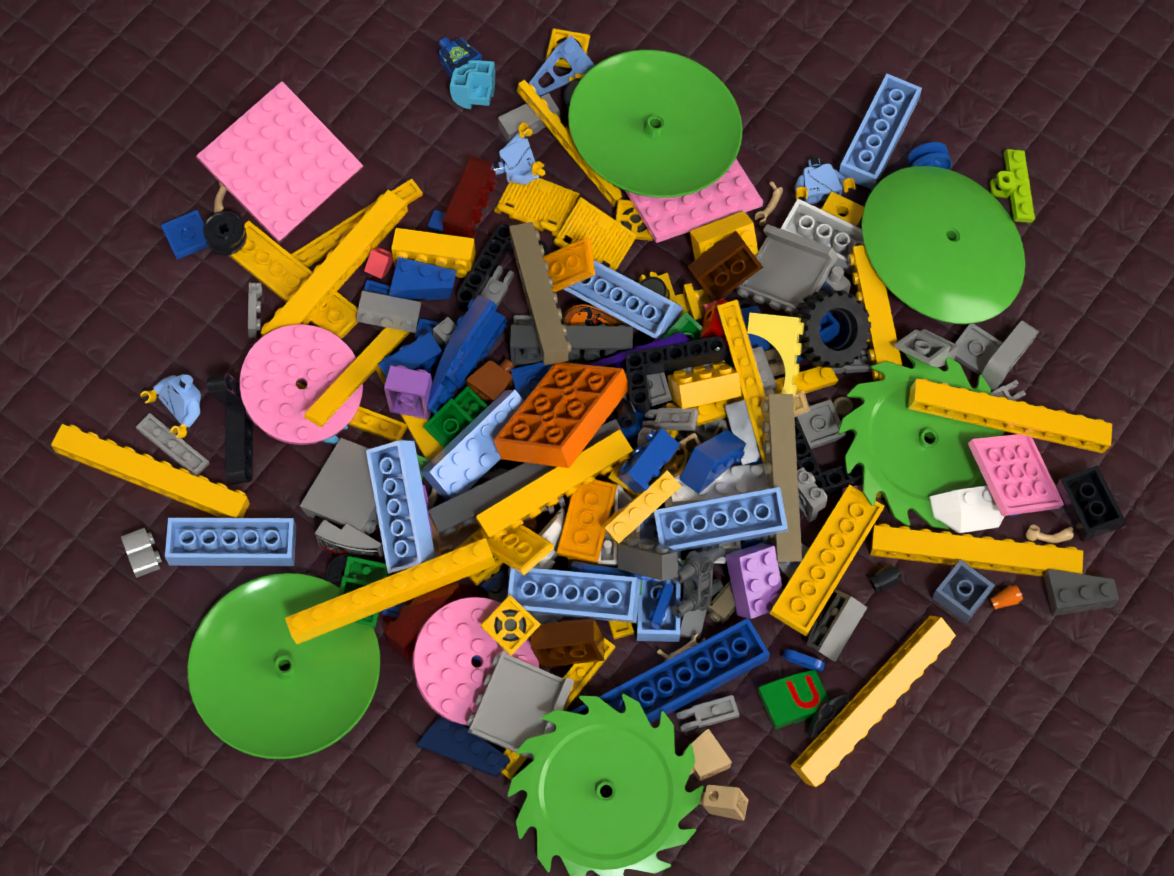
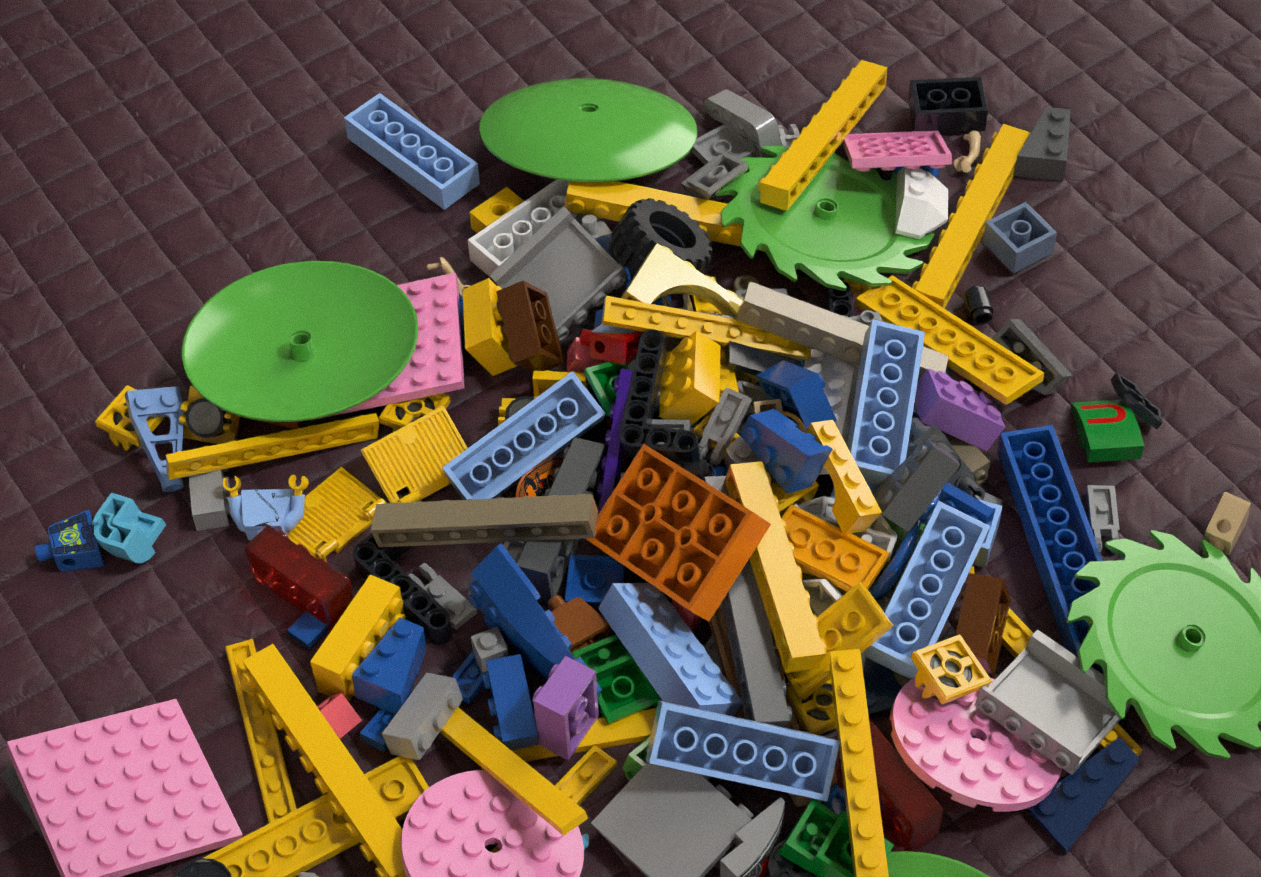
camera: 70 degrees left, 15 degrees down
light orange tile [543,237,595,292] -> none
tan piece [657,633,706,662] -> none
tan torso [682,729,732,781] -> none
blue tile [782,649,825,672] -> none
yellow brick [790,615,956,787] -> none
light blue torso [794,157,856,204] -> none
blue wheel [908,142,952,170] -> none
lime plate [990,149,1035,223] -> none
orange cone [990,585,1023,610] -> none

